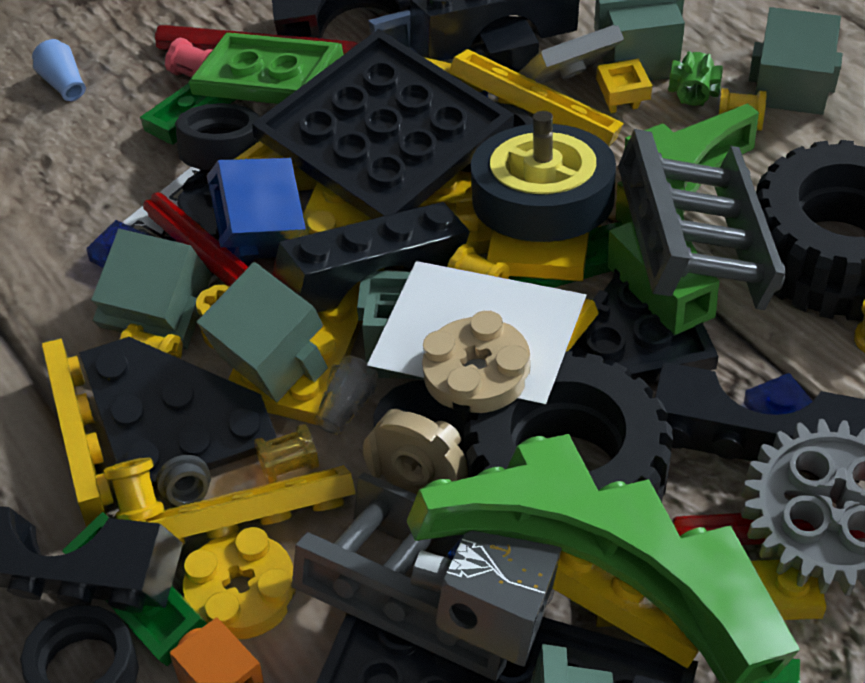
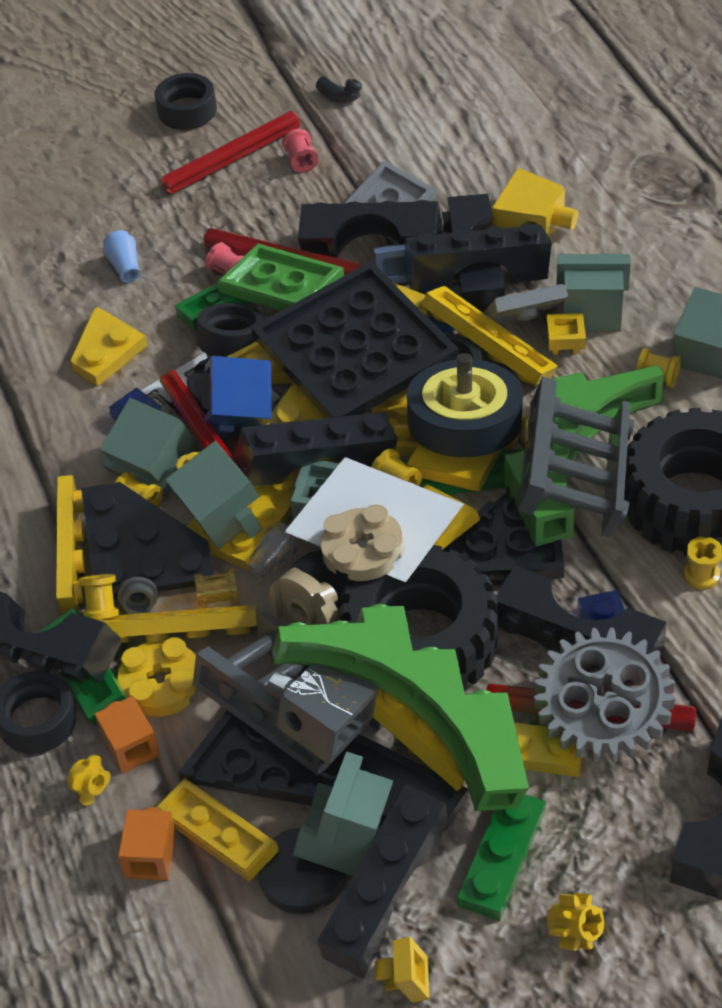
camera: 15 degrees right, 0 degrees up
bright green gear [668,51,723,106] -> none
none -> yellow wing [70,307,148,386]

